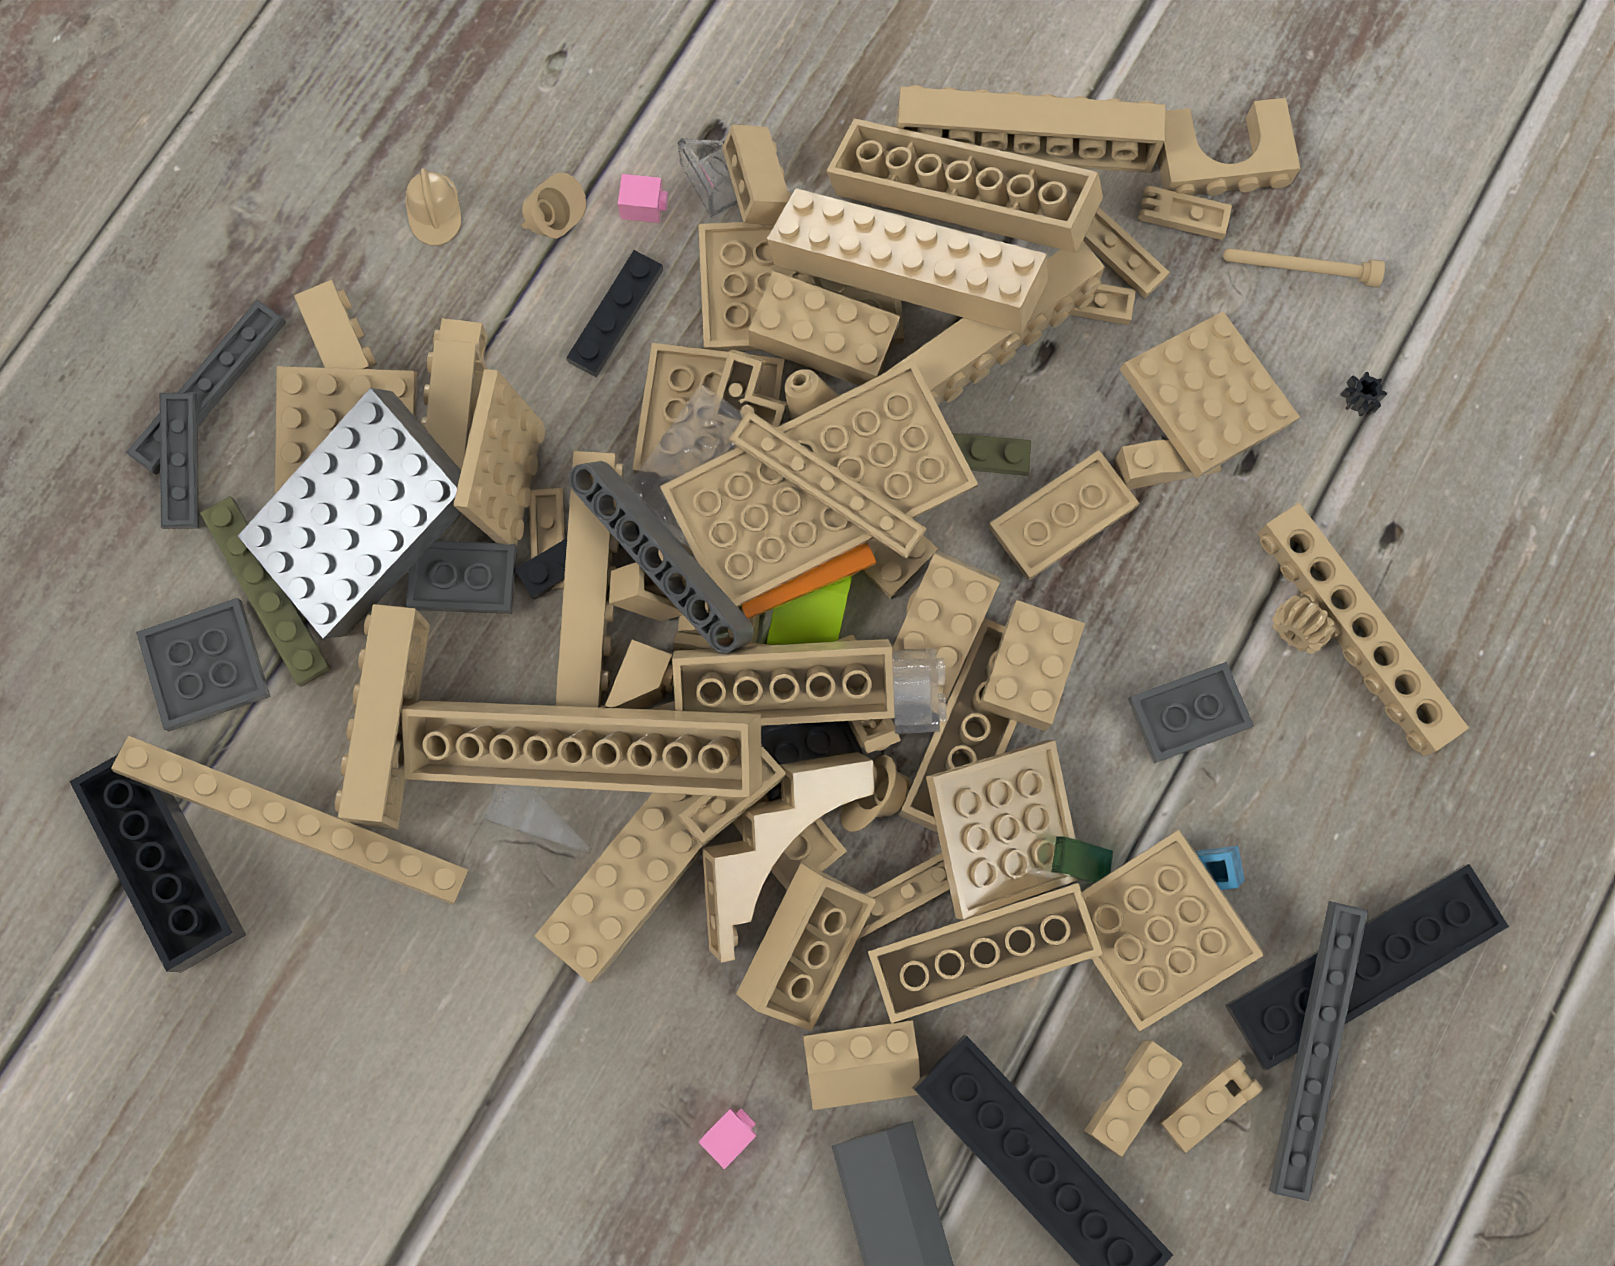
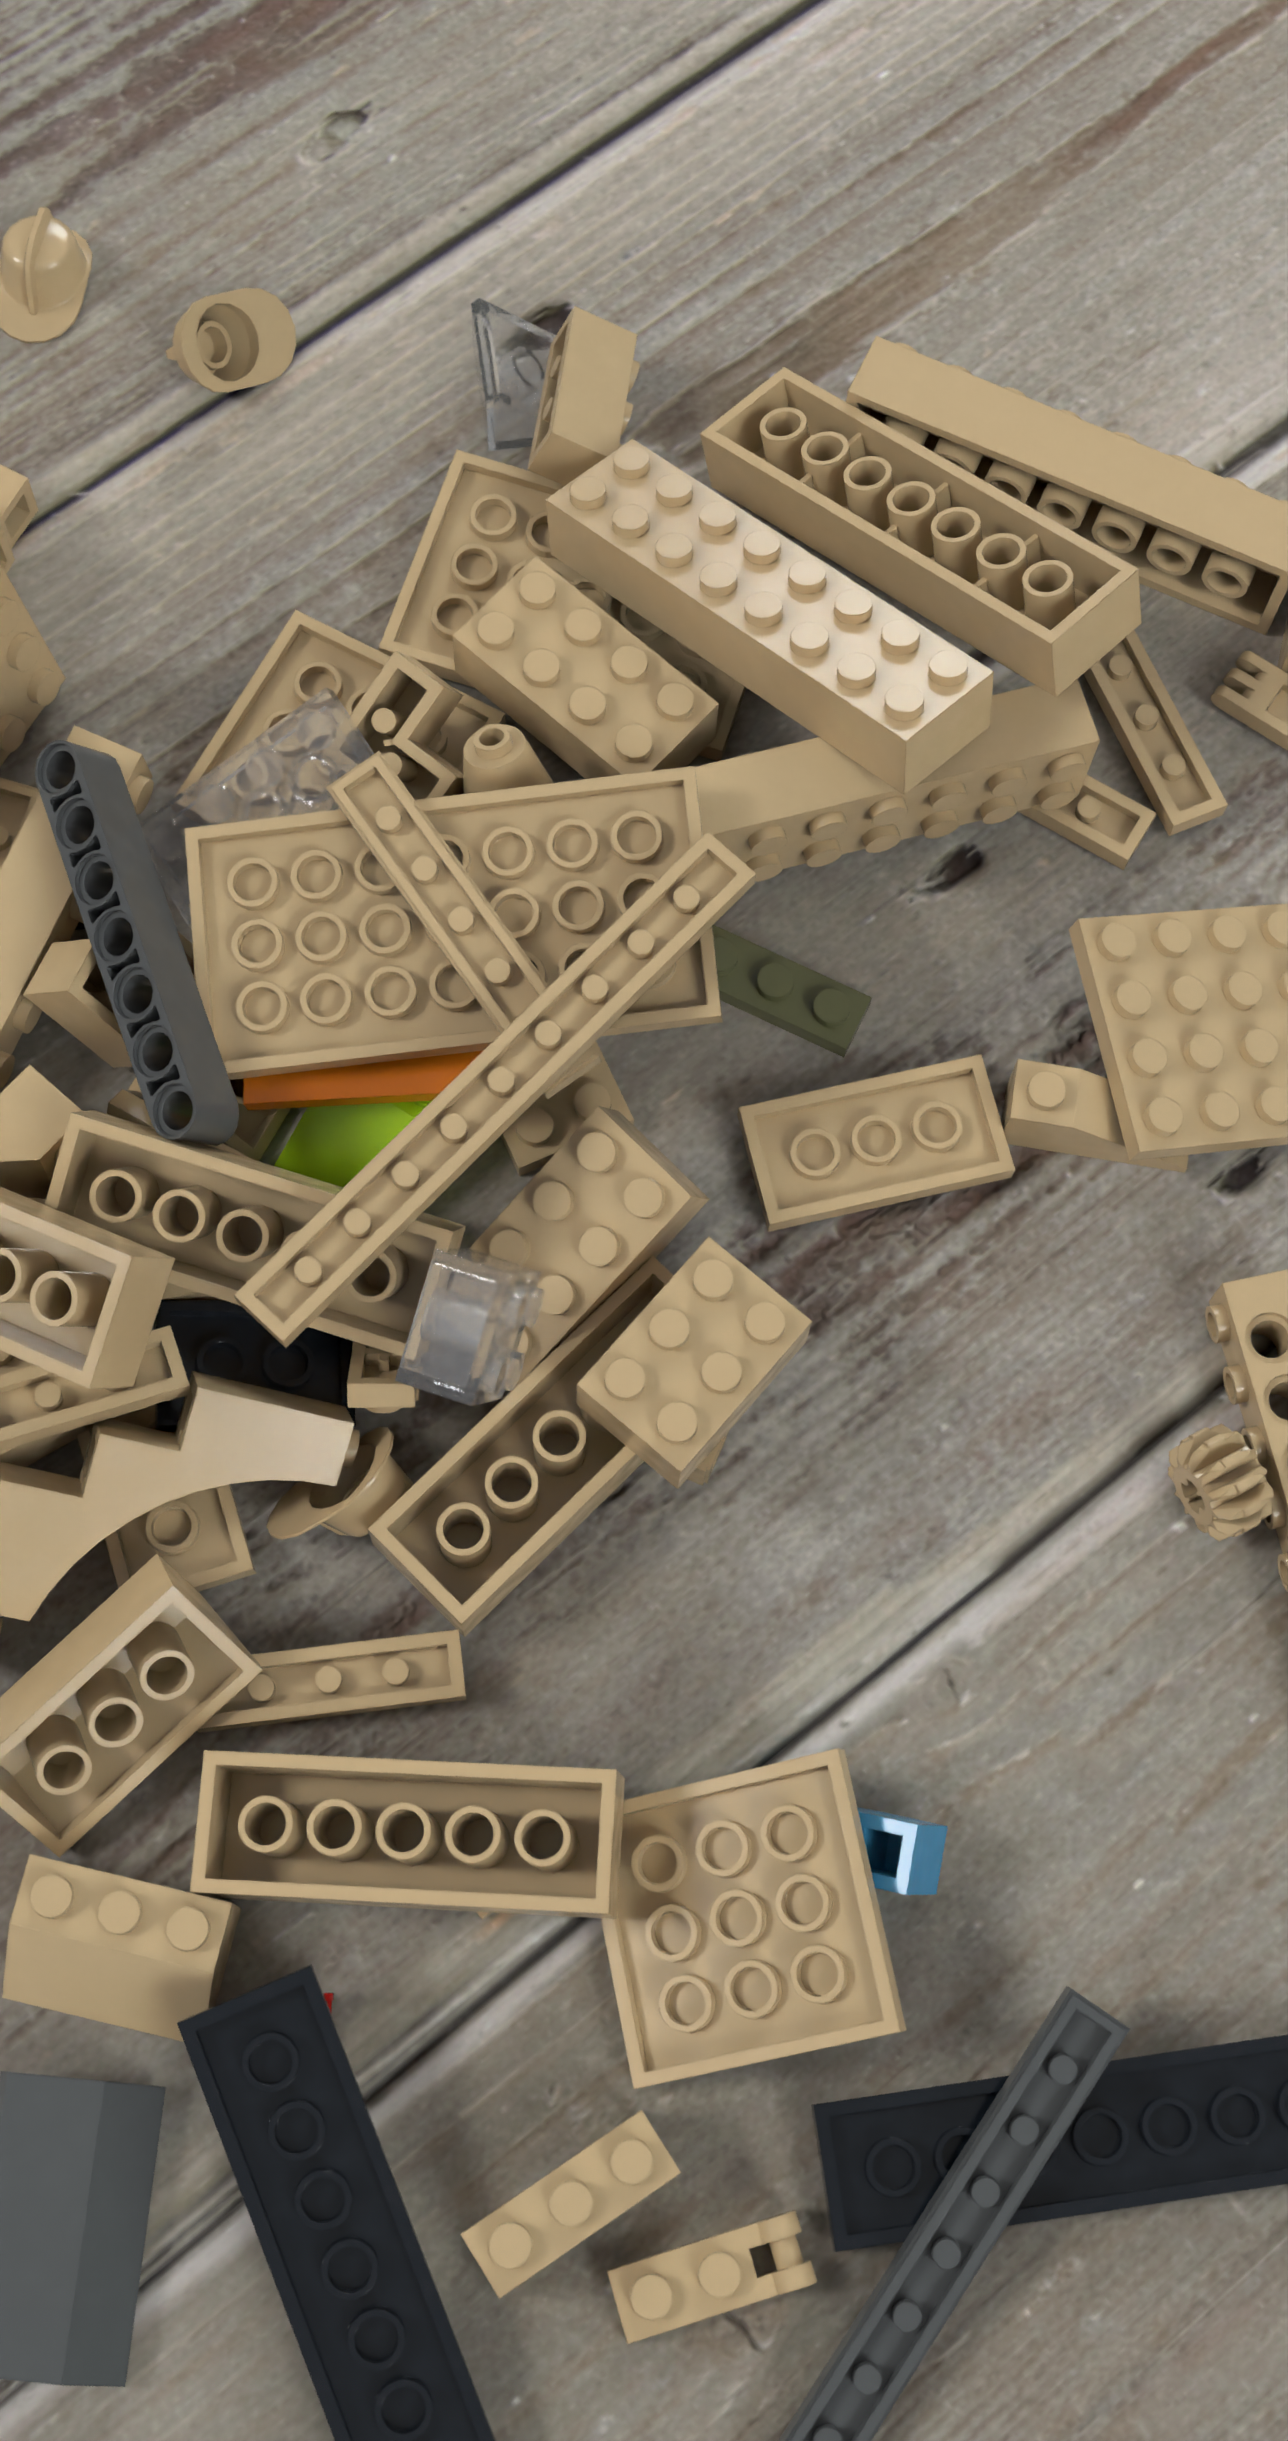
camera: 20 degrees right, 5 degrees down
black plate [566,250,663,378] -> none
bright pink brick [618,174,668,223] -> none
tan plate [926,740,1083,920] -> none
clear green tile [1051,836,1113,884] -> none
dark grey plate [1128,662,1254,764] -> none
none -> tan plate [234,831,756,1348]

